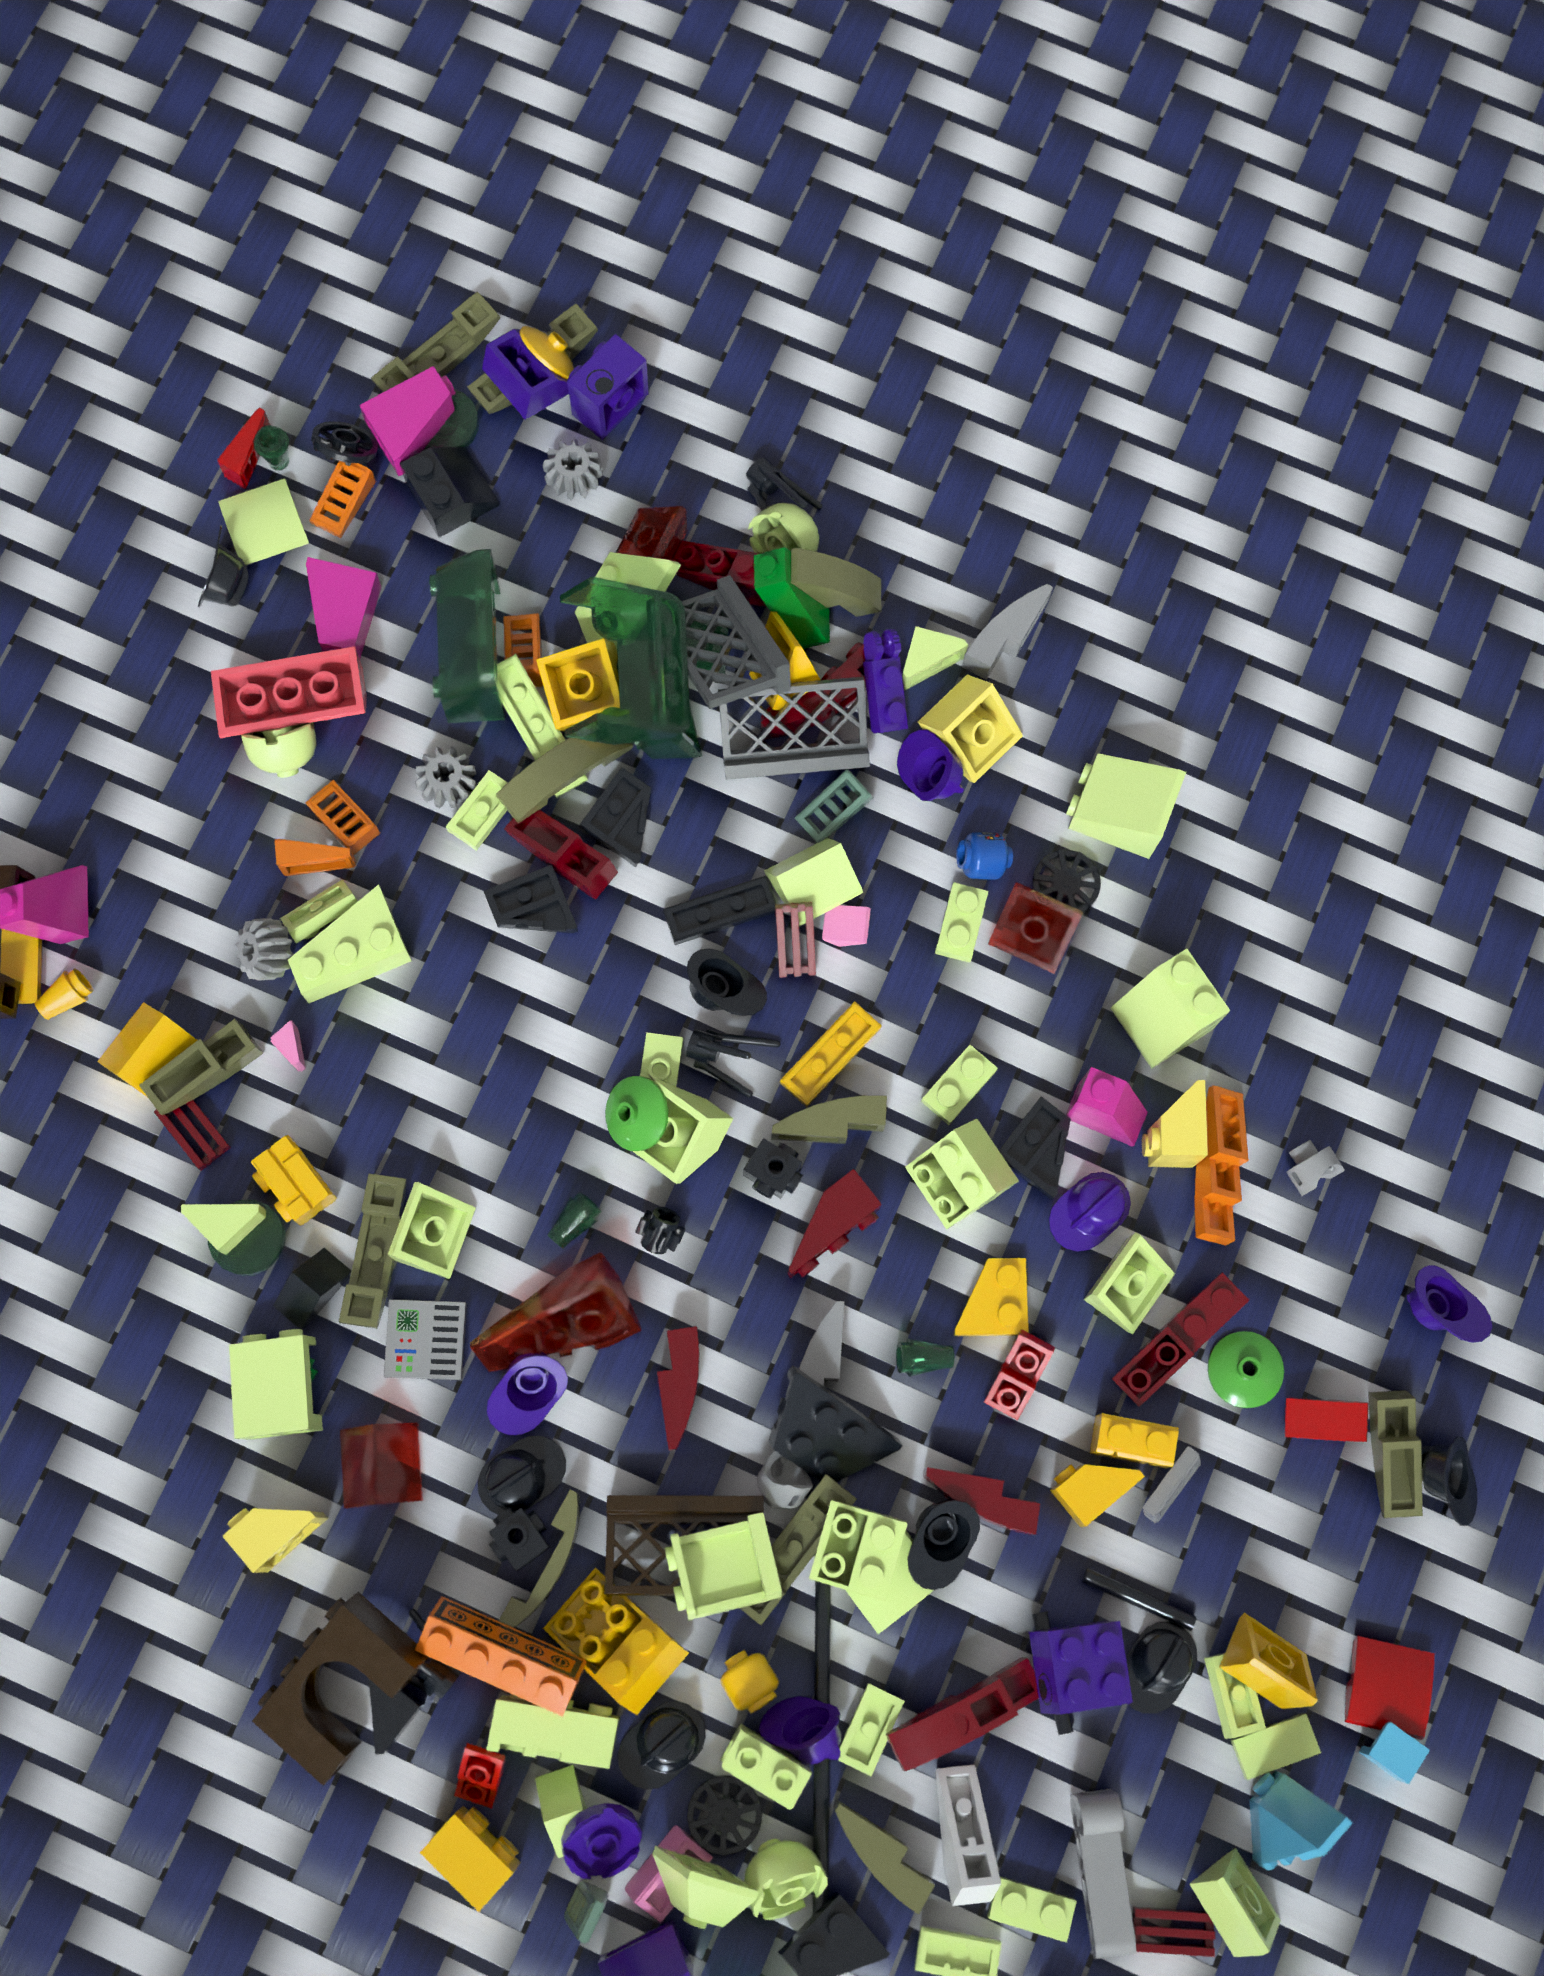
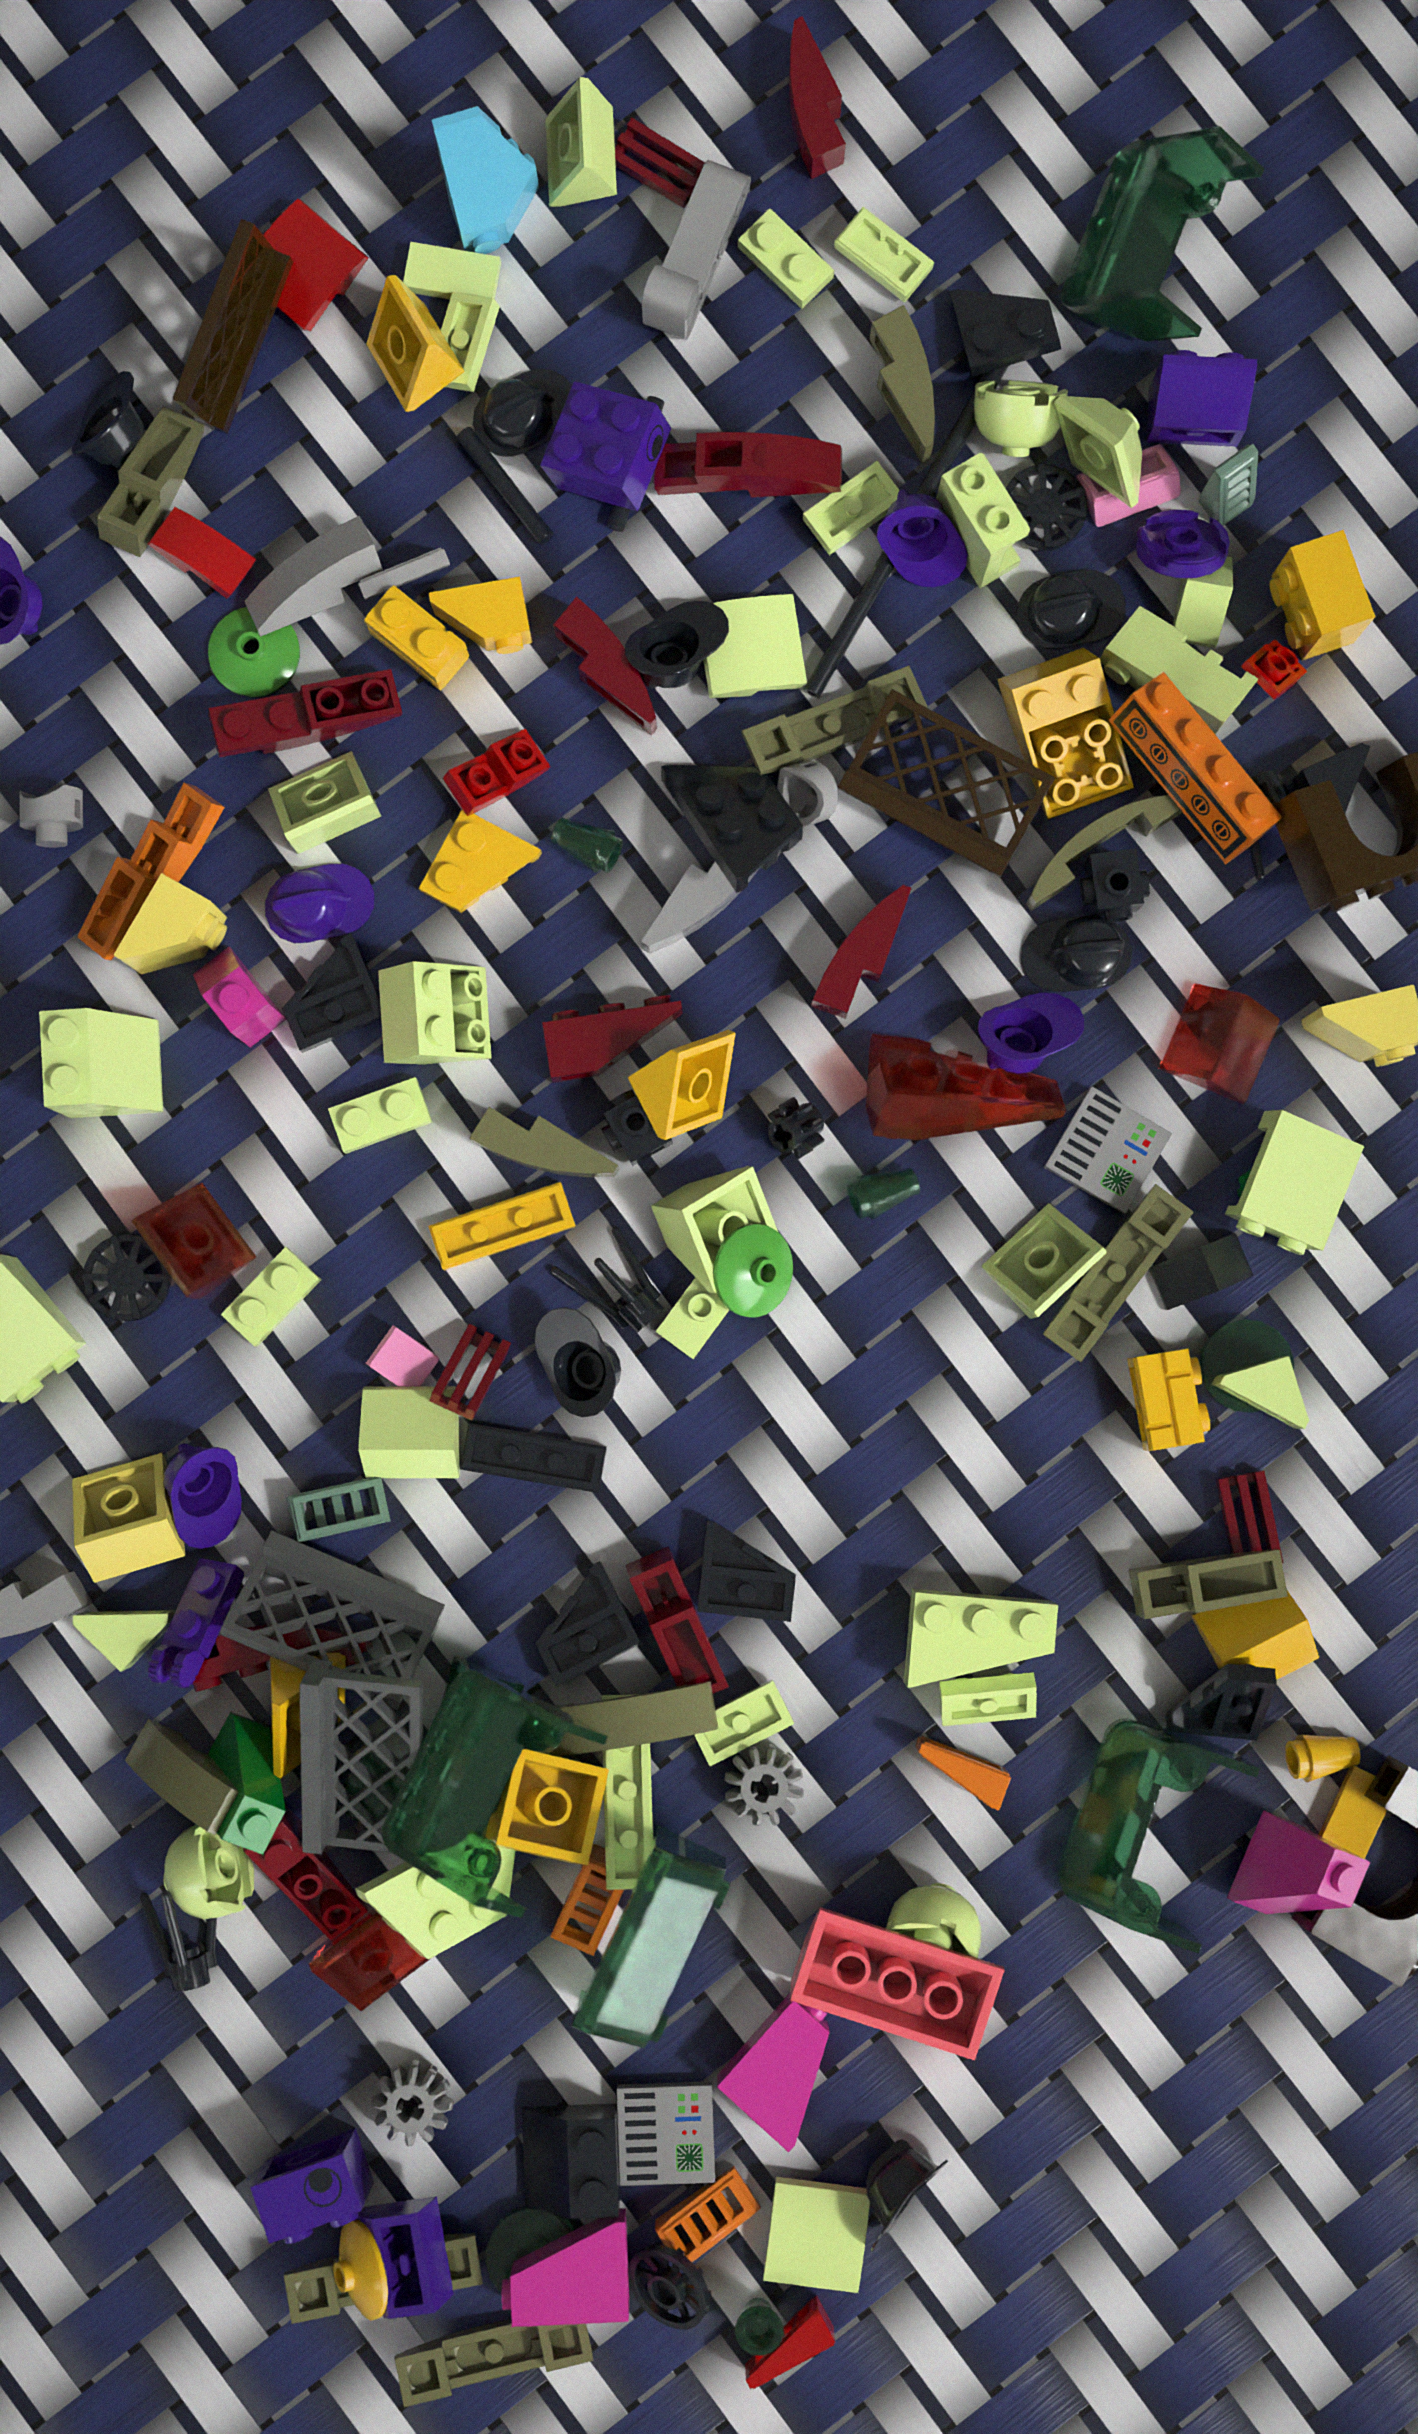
camera: 145 degrees left, 10 degrees up
light grey gear [235,918,293,981] -> none
bright pink slope [271,1020,306,1072] -> none
orange slope [305,780,380,856] -> none
yellowish green panel [665,1512,782,1620] -> none
yellow head [720,1650,779,1714] -> none
yellowish green slope [809,1500,908,1602] -> none
white slope [935,1765,1001,1906] -> none
blue head [956,832,1013,880] -> none
medium azure panel [1359,1722,1430,1784] -> none
none -> dark brown fence [173,219,294,434]
none -> light grey slope [244,516,383,637]
none -> light grey tile [617,2081,715,2186]
none -> yellow slope [628,1030,736,1140]
none -> clear green windscreen [1058,1718,1260,1954]
none -> black wing [1166,1664,1277,1741]

